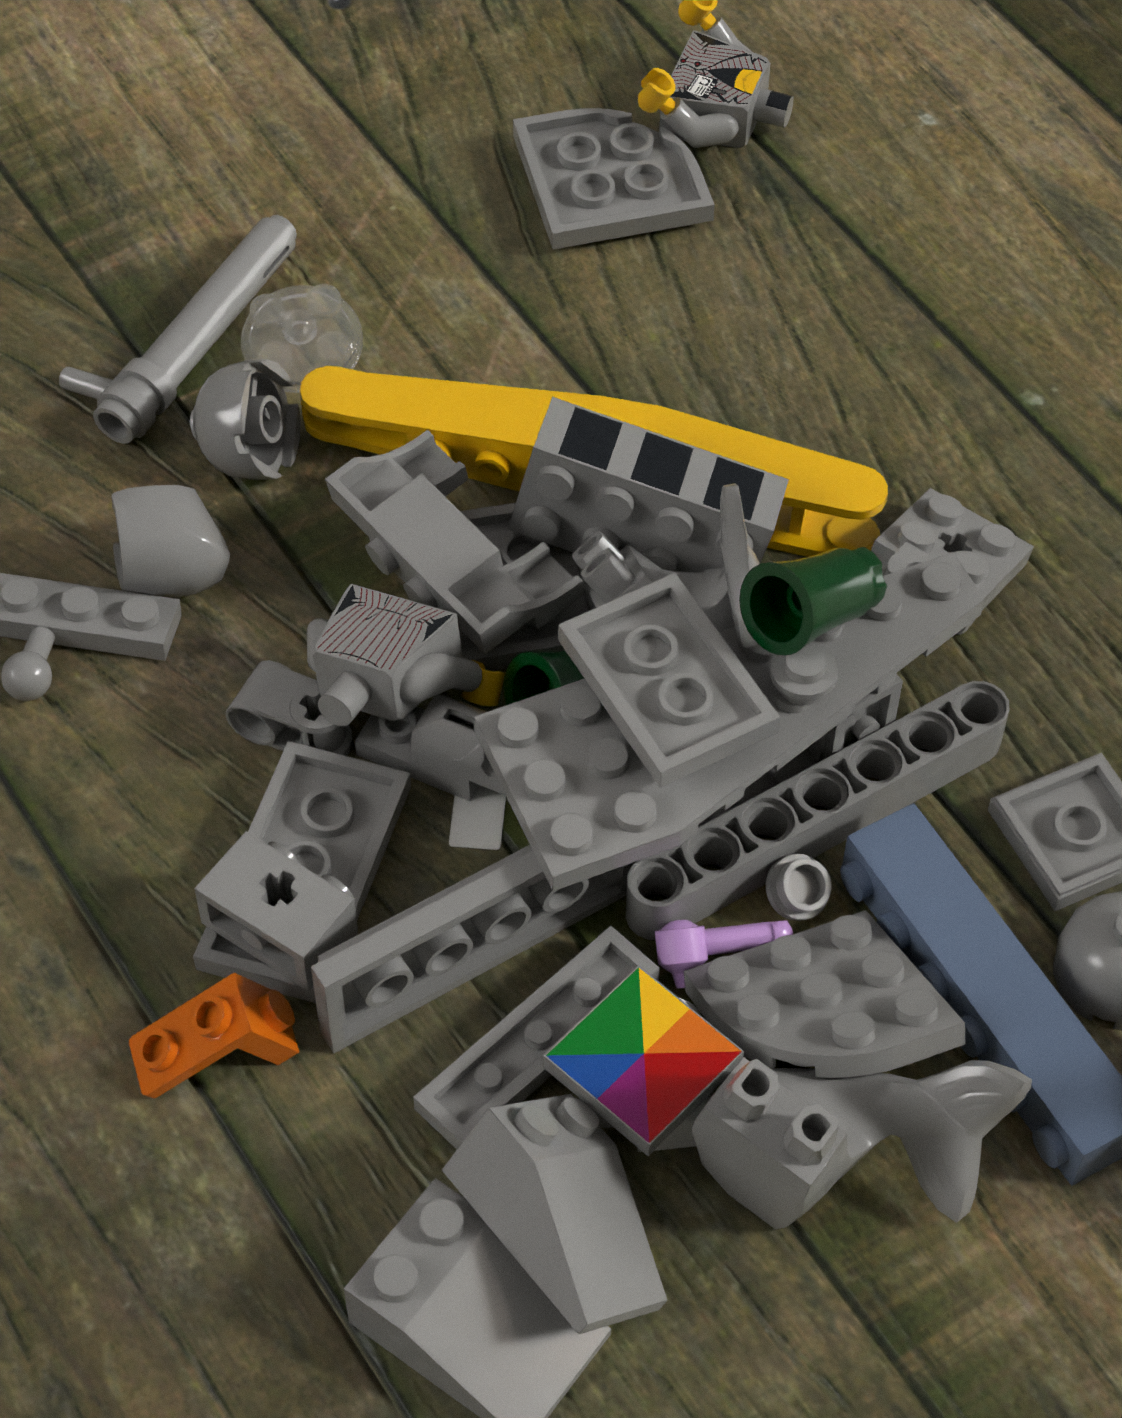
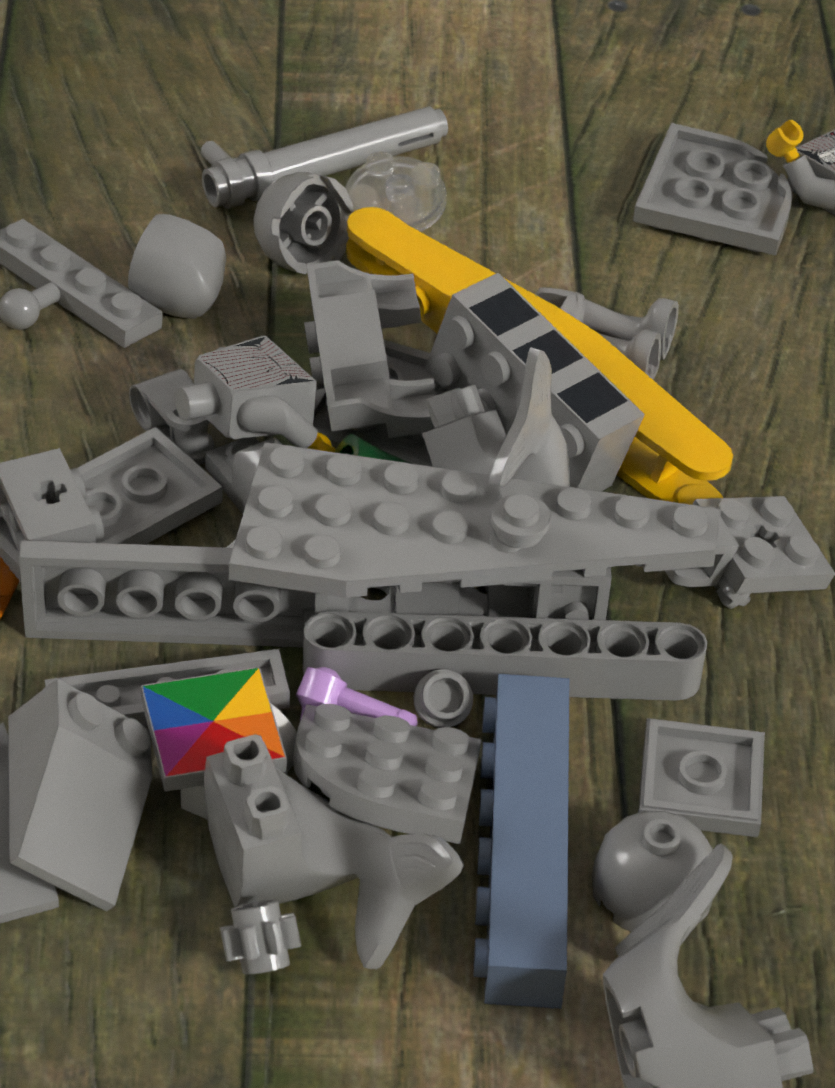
camera: 30 degrees right, 10 degrees down
light grey plate [558,573,781,788] -> none
dark green plant [739,547,887,656] -> none
none -> light grey gear [220,900,301,974]
none -> light grey piece [535,287,679,379]

